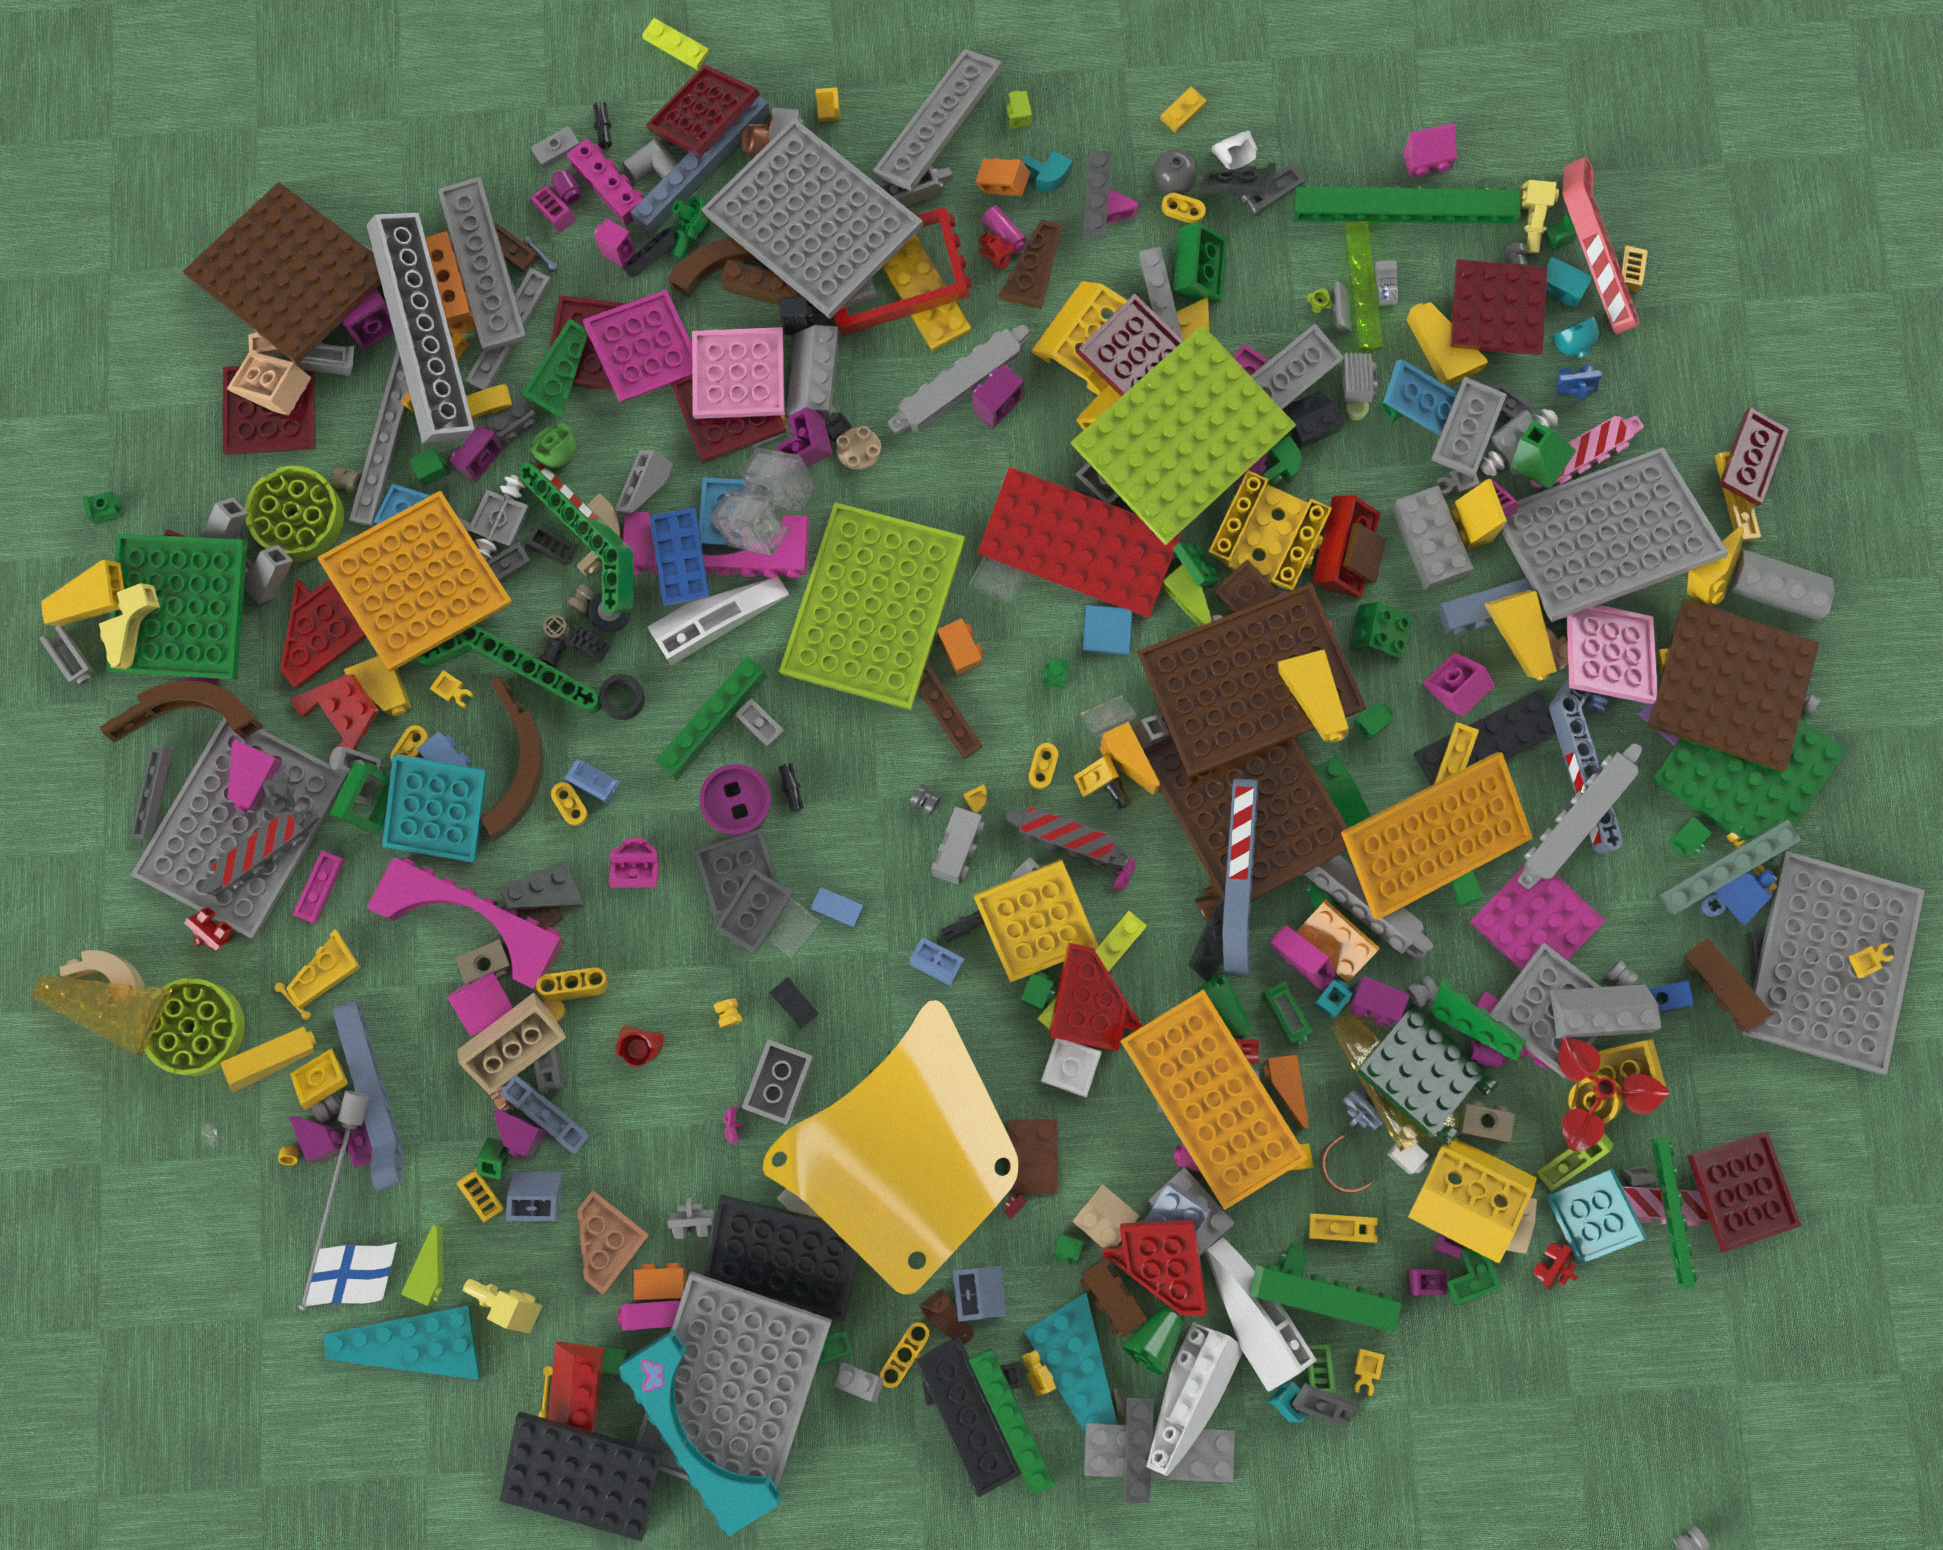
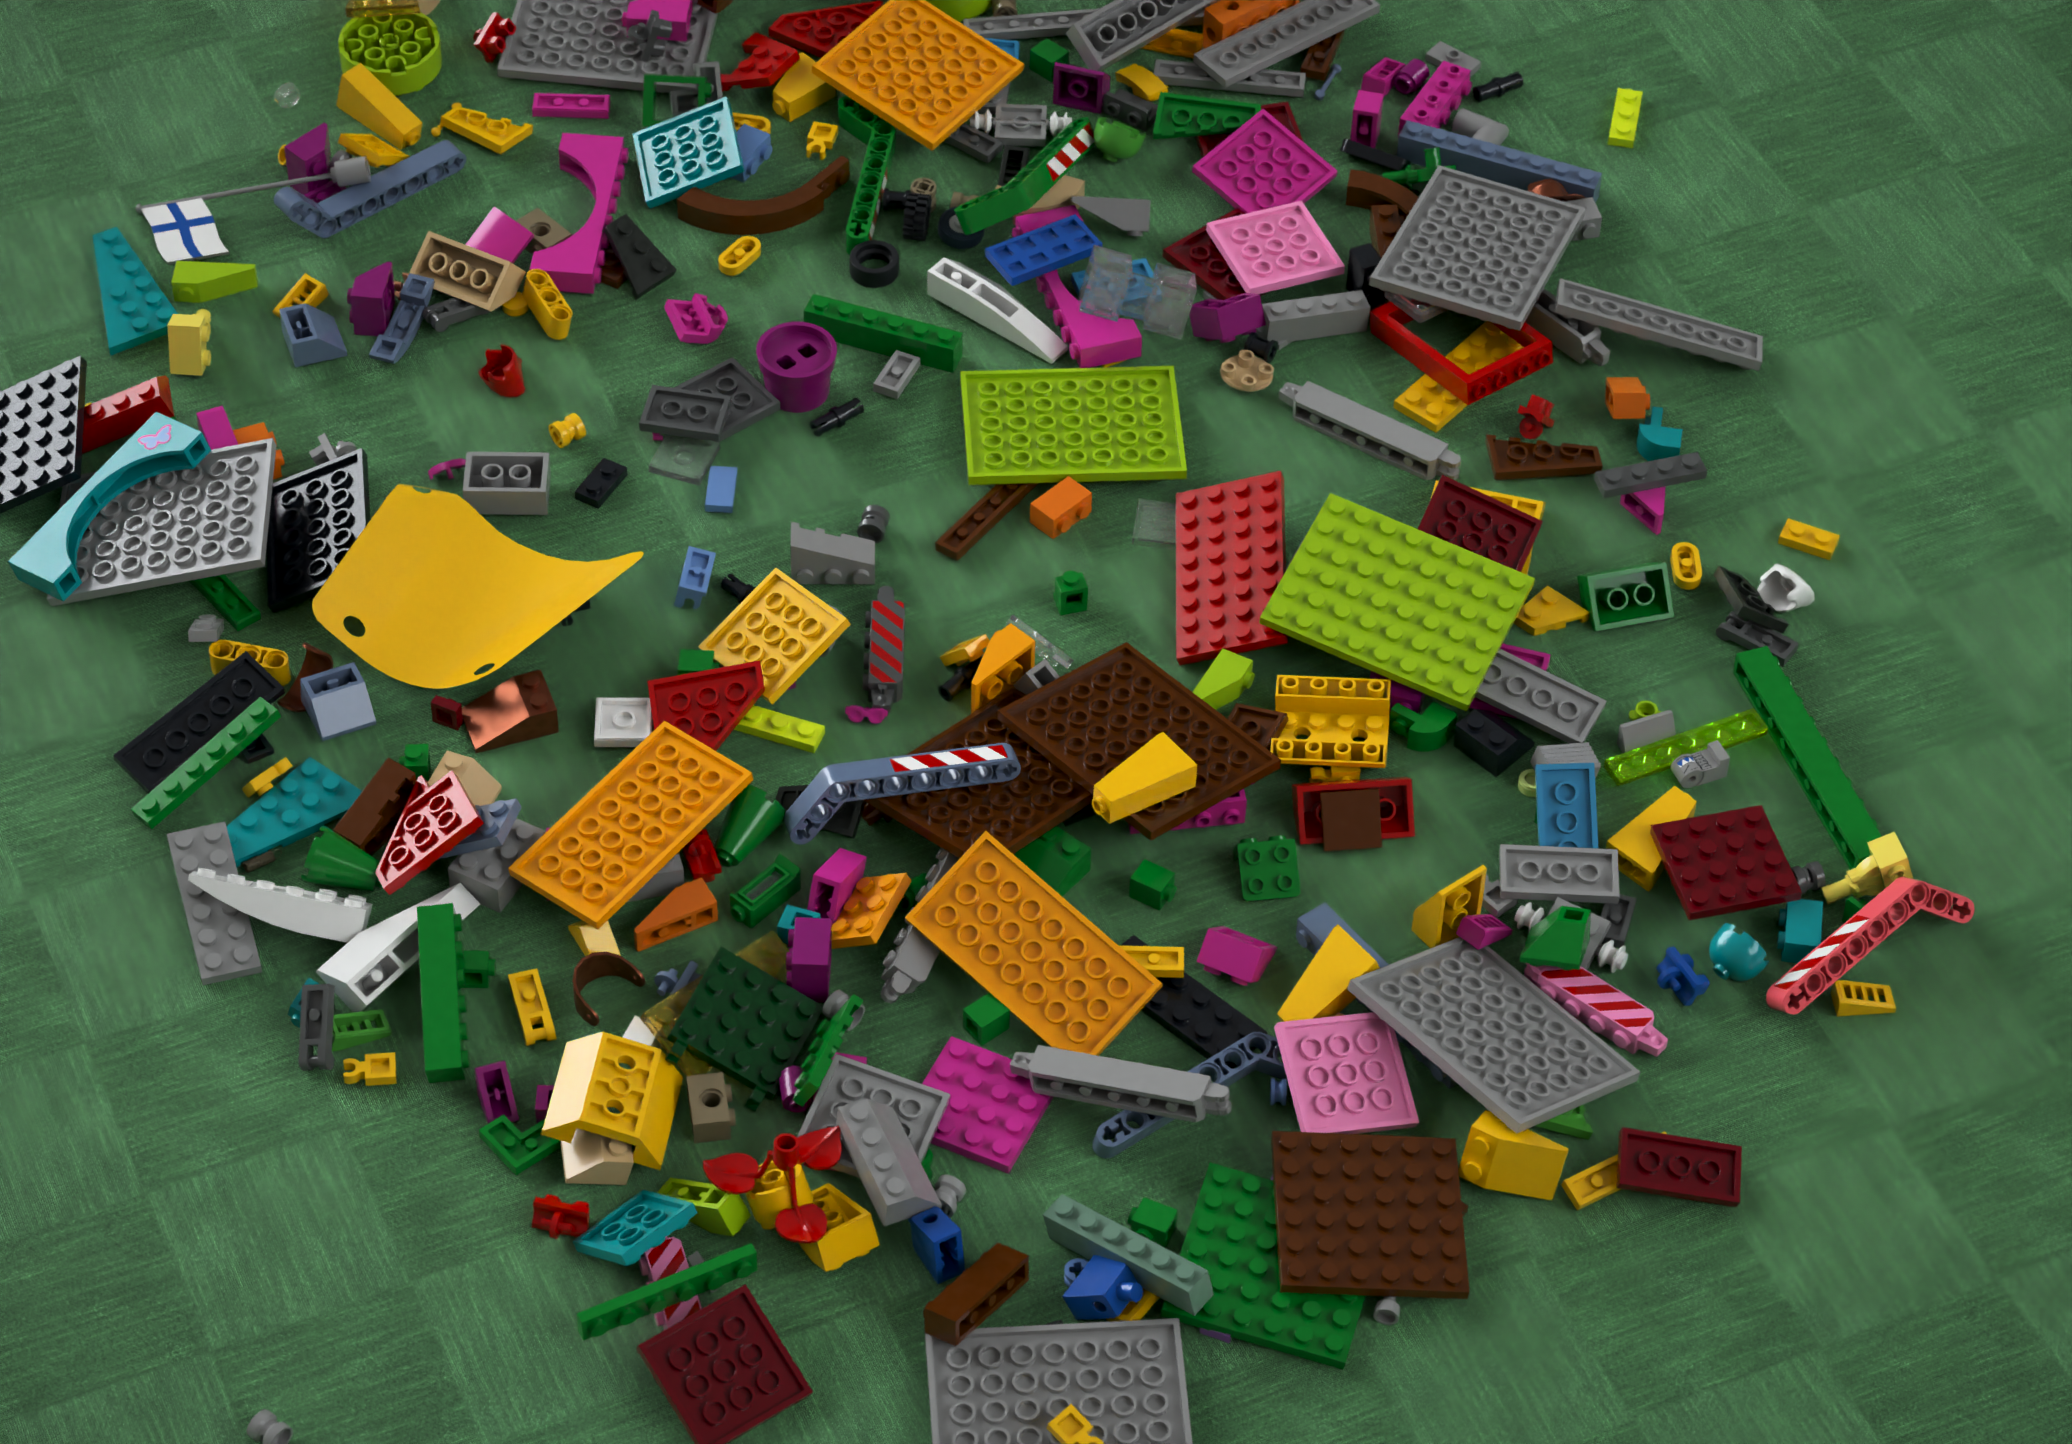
camera: 65 degrees right, 30 degrees down
dark grey hinge [202,807,320,896] -> none
green brick [477,1137,509,1180] -> none
medium blue hinge [564,760,621,805] -> none
nougat plate [577,1190,650,1295] -> none
dark red plate [646,64,760,157] -> none
yellow panel [816,87,840,122] -> none
yellow tile [963,784,987,814] -> none
magenta brick [972,363,1024,429] -> none
dark pink brick [981,205,1026,254] -> none
lime brick [1006,91,1032,129] -> none
yellow plate [1029,743,1058,790] -> none
dark azure tile [1083,605,1132,655] -> none
dark grey plate [1123,1397,1154,1503] -> none
light grey plate [1138,247,1183,340] -> none
dark grey cylinder [1153,149,1197,195] -> none
green plate [1173,543,1220,586] -> none
light grey brick [1391,485,1473,591] -> none
dark pink slope [1403,123,1457,177] -> none
light grey slope [1729,549,1835,621] -> none

